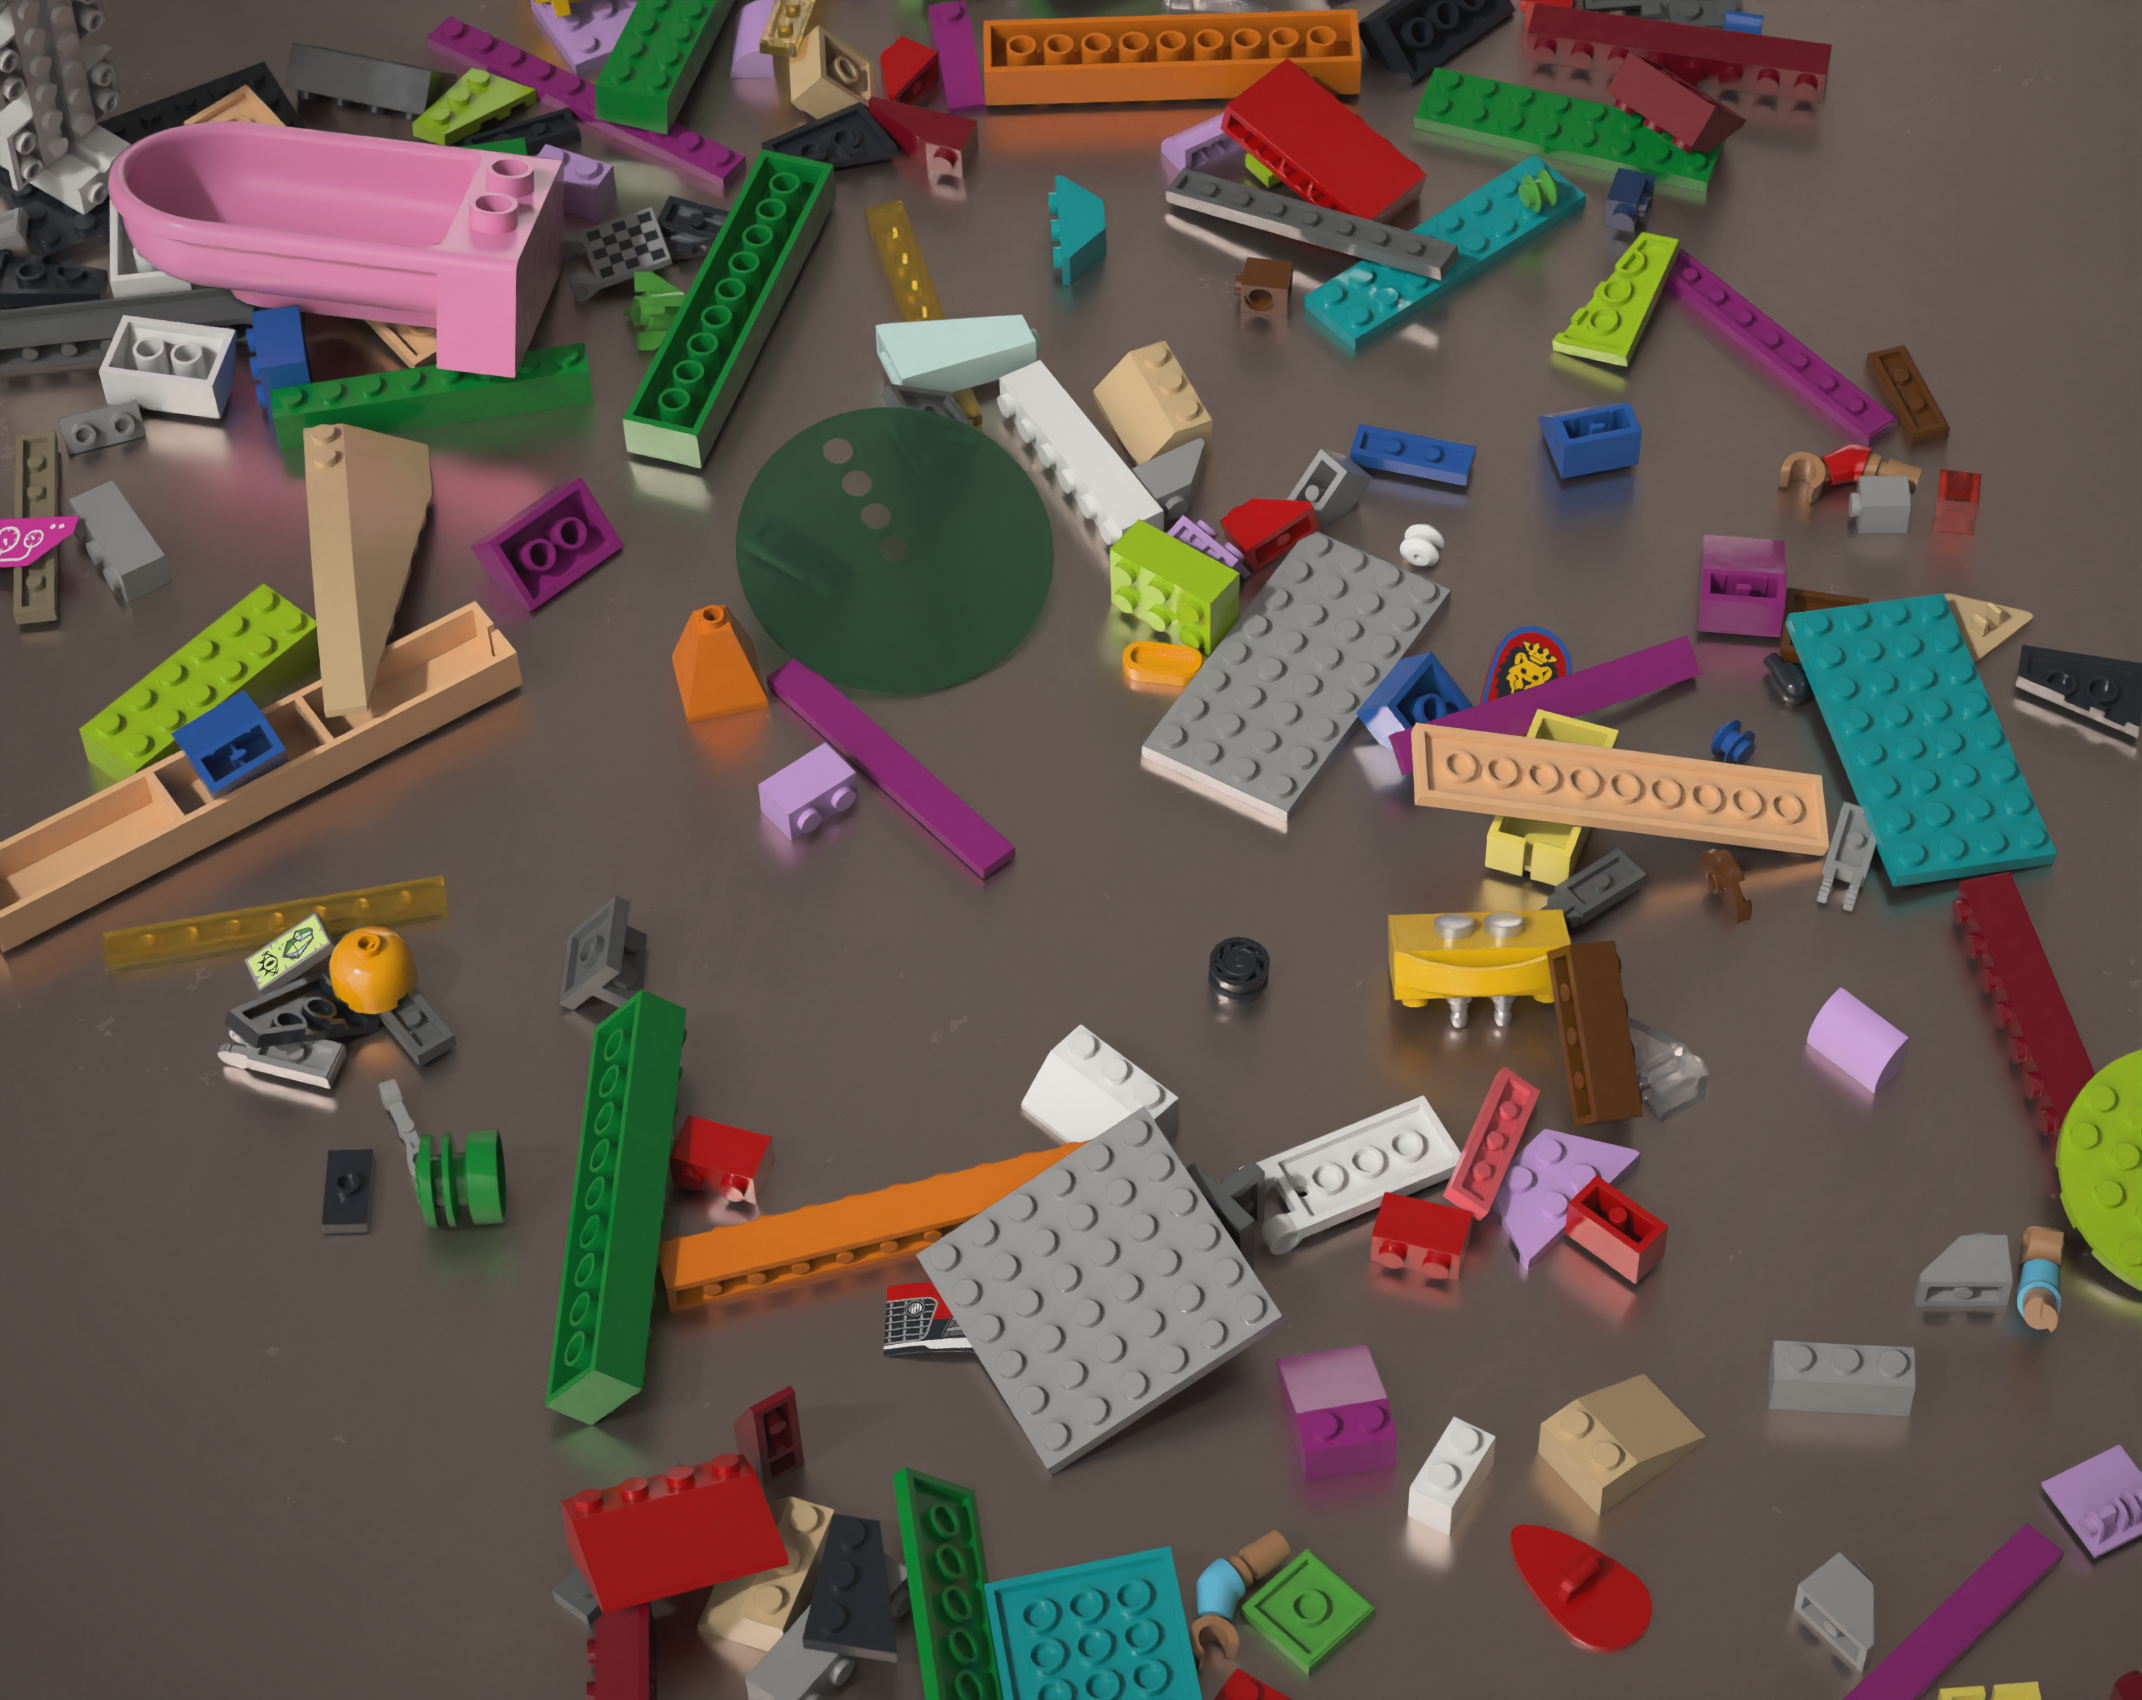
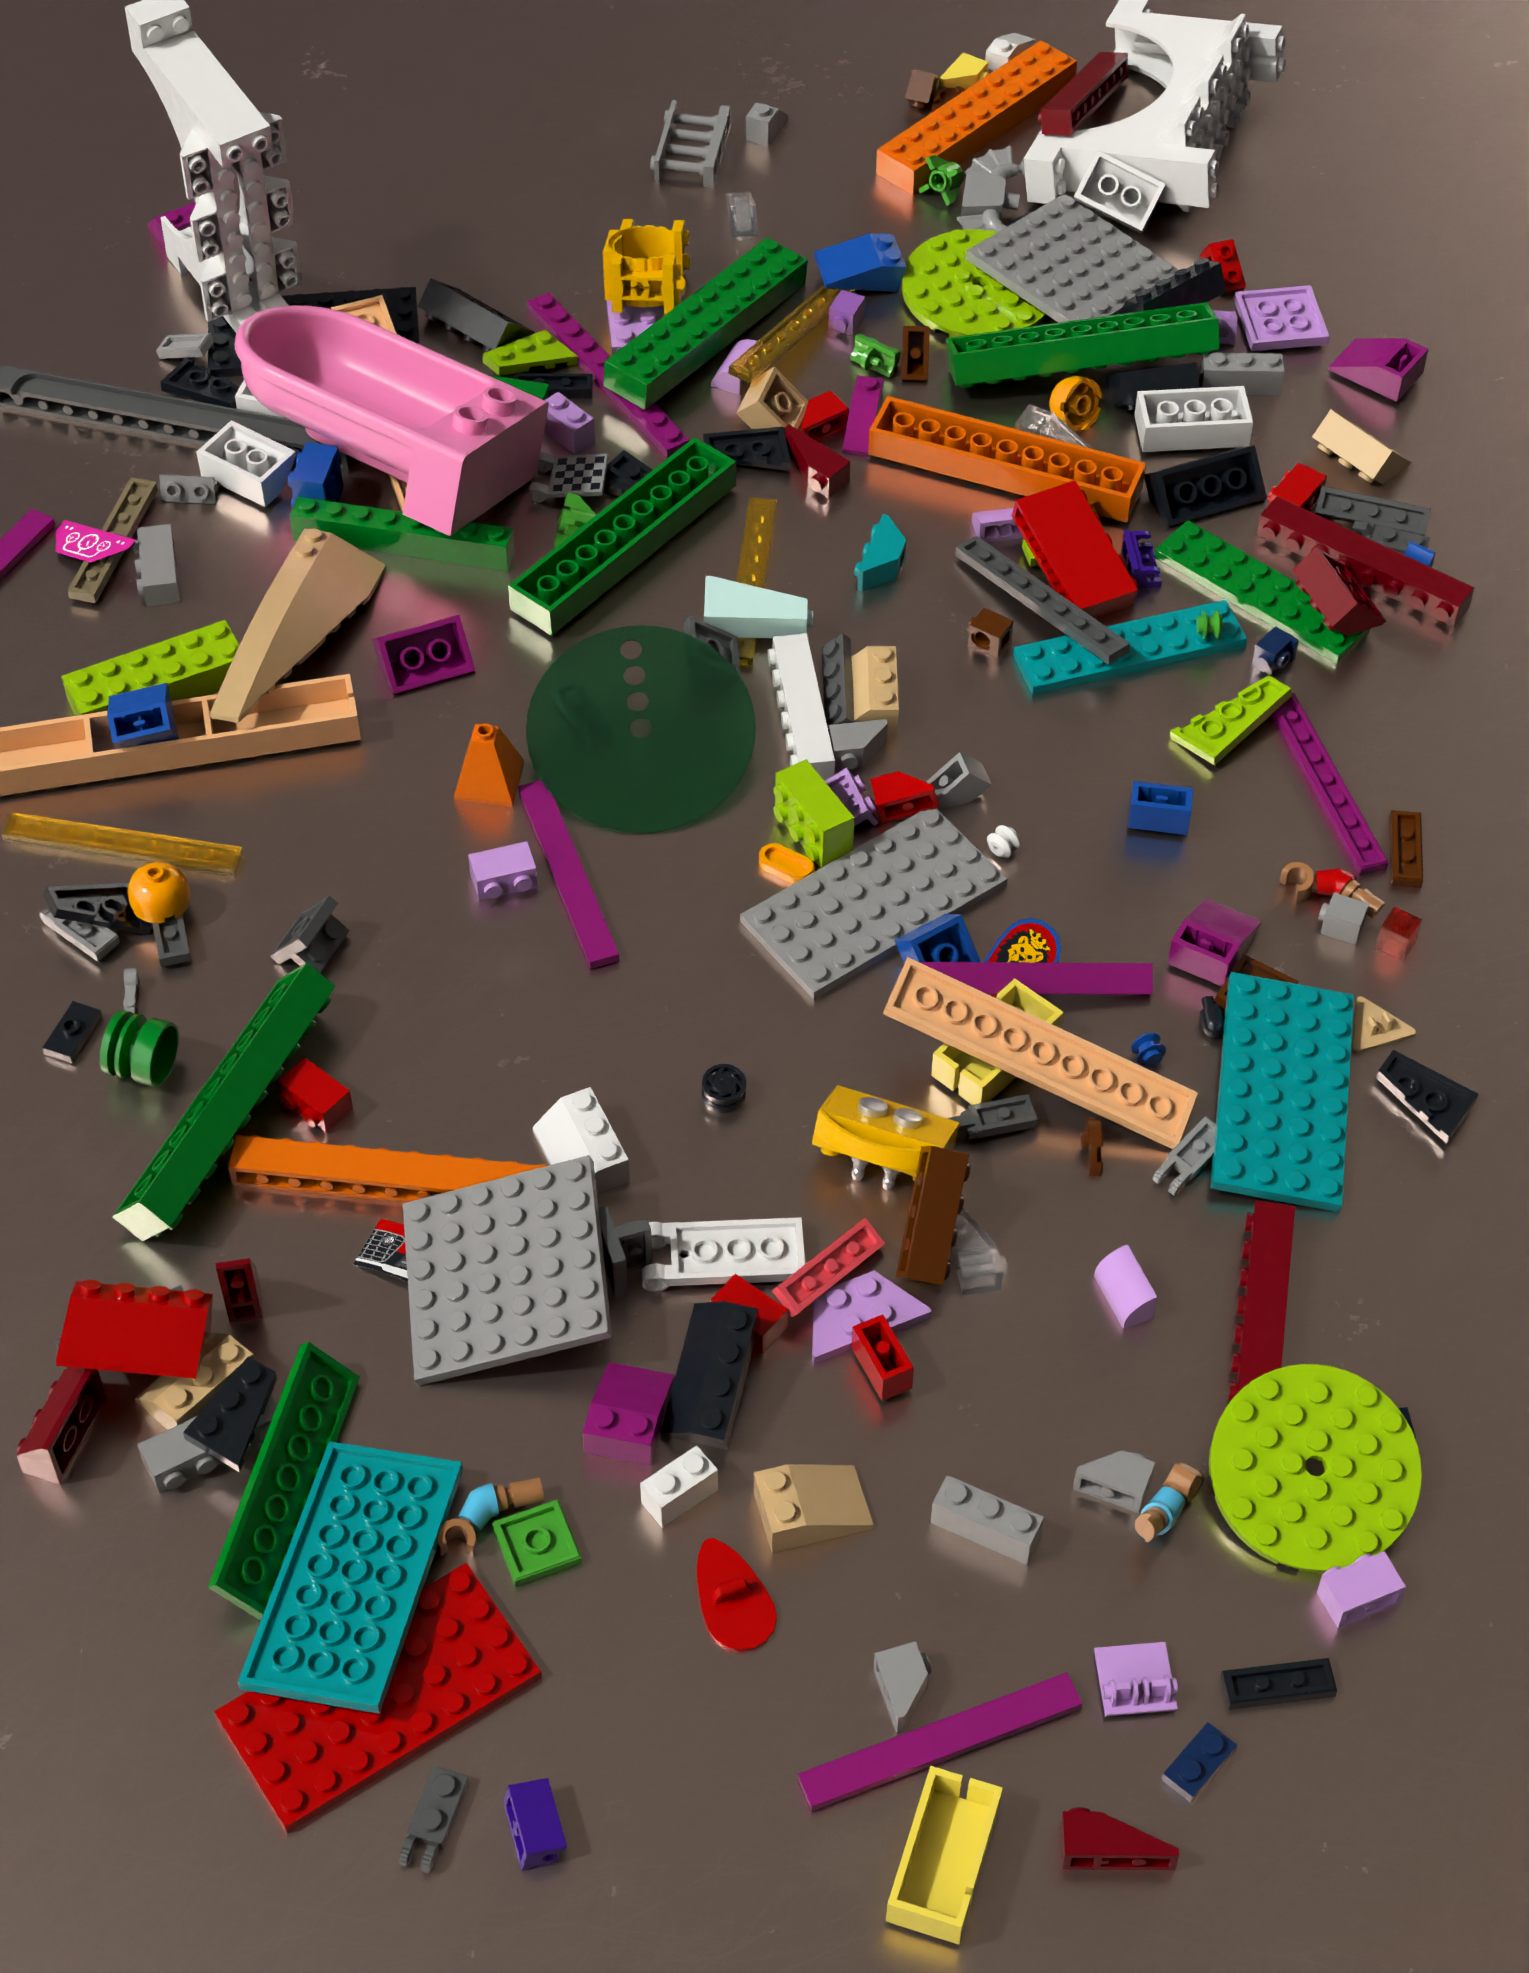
camera: 20 degrees right, 0 degrees up
tile [244,912,336,995] -> none
blue plate [1349,424,1476,486] -> none
none -> black slope [660,1301,761,1450]
none -> dark grey plate [822,633,854,732]
none -> dark purple hinge [1121,530,1162,589]

